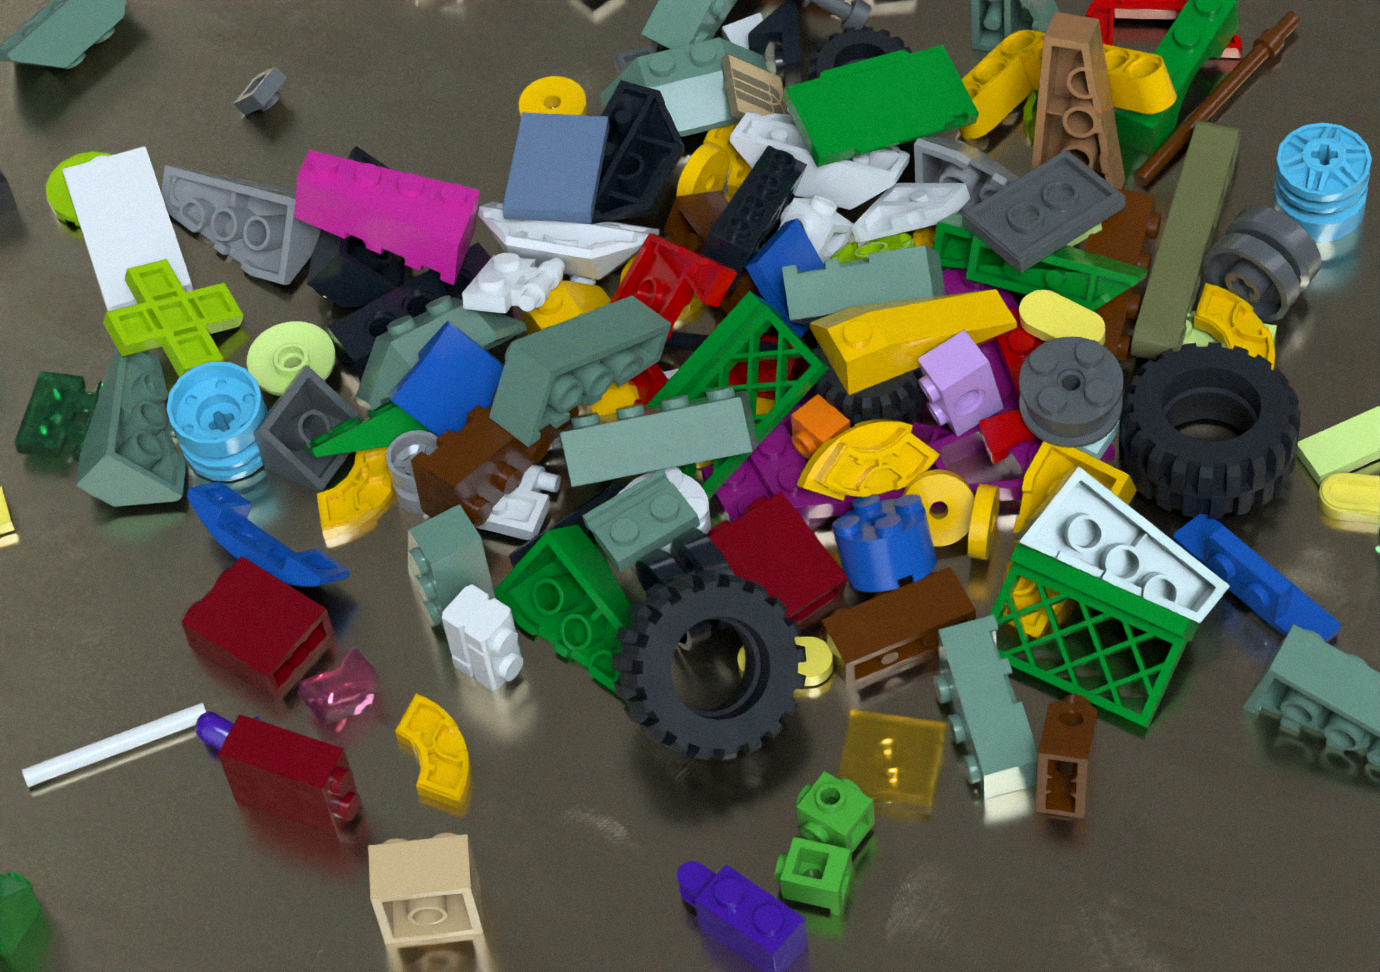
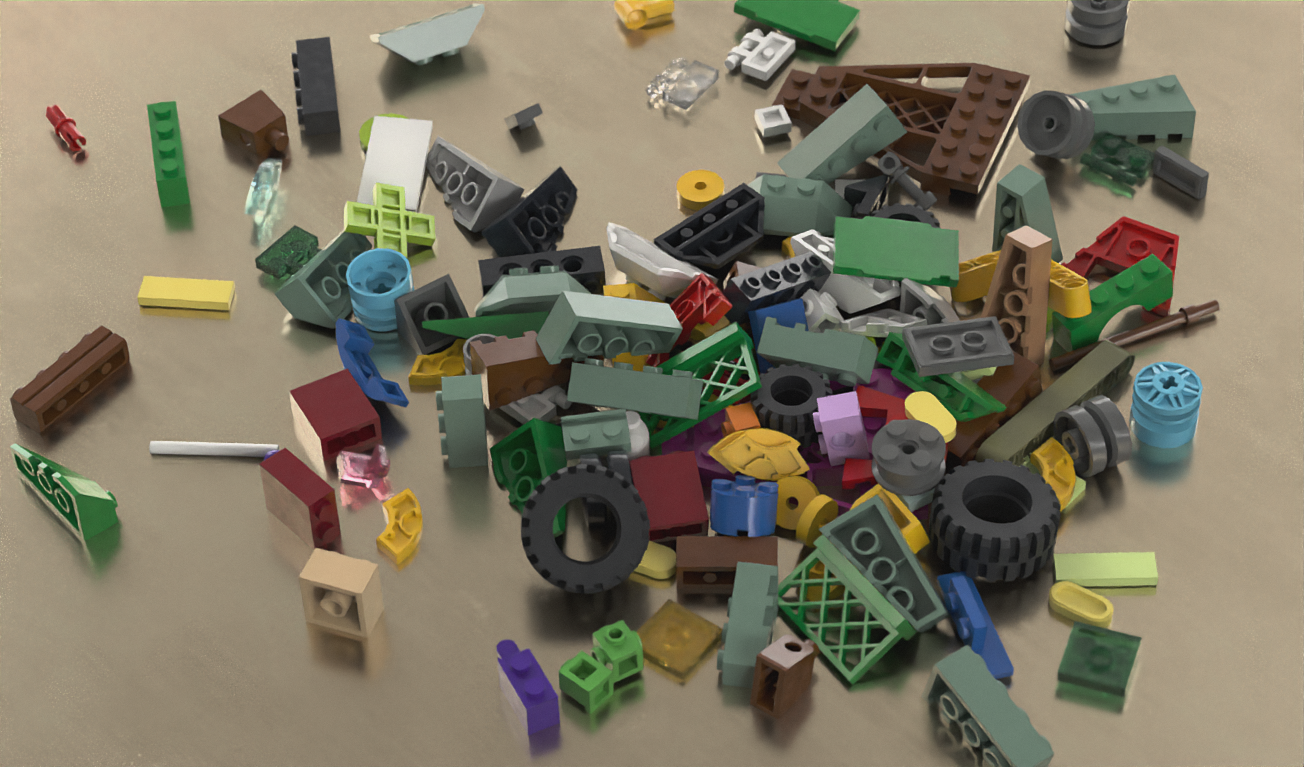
camera: 20 degrees right, 10 degrees down
yellowish green dish [247,321,336,396] -> none
dark pink wedge [294,150,480,286] -> none
blue slope [389,320,505,437] -> none
white brick [442,584,523,691] -> none
white plate [462,253,565,313] -> none
sand blue tile [502,112,609,223] -> none
yellow piece [676,143,729,197] -> none
piece [722,53,788,119] -> none
yellow wedge [810,289,1017,395] -> none

